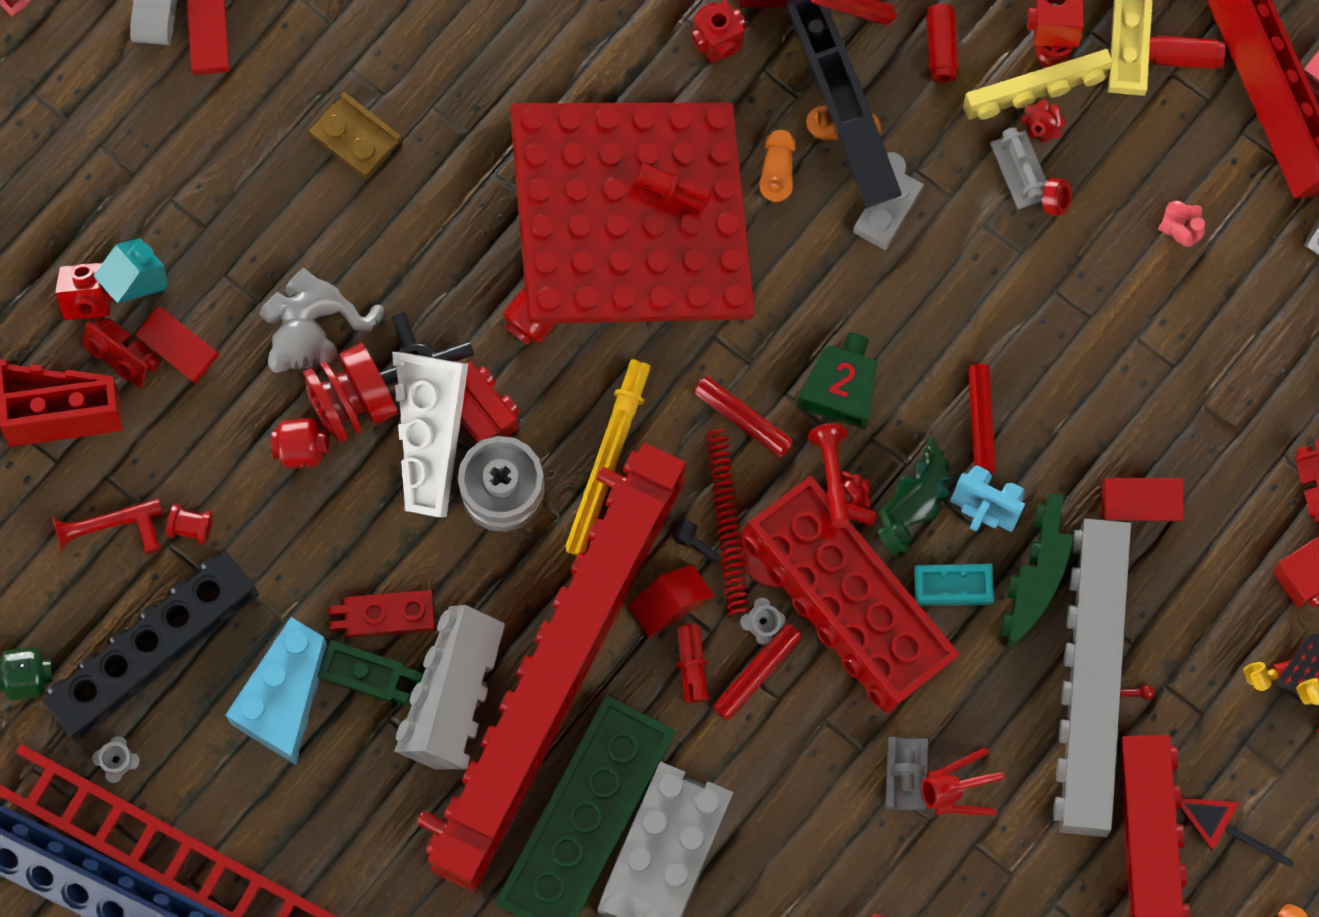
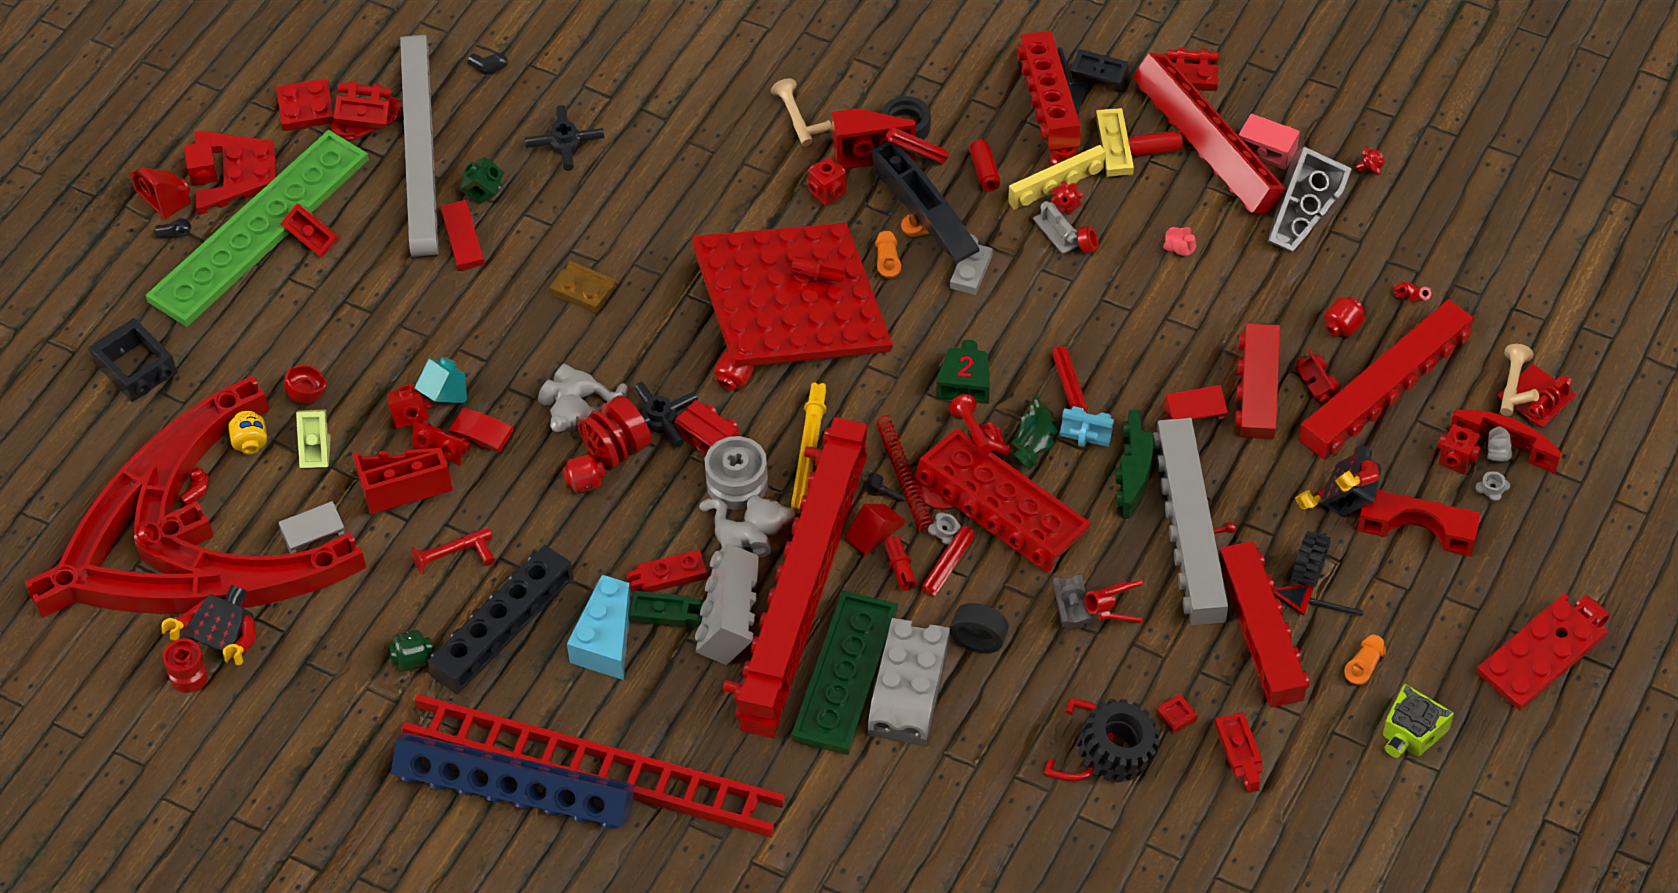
camera: 10 degrees left, 20 degrees down
light grey plate [92,736,140,783] -> none
red bush [166,503,213,545] -> none
white wing [392,352,468,517] -> none
red axle [695,376,793,457] -> none
teal plate [914,564,994,606] -> none
none -> light grey animal [699,495,795,557]
none -> black tyre [950,603,1009,654]
none -> red wedge [1235,323,1280,439]
none -> black tyre [1292,531,1331,588]

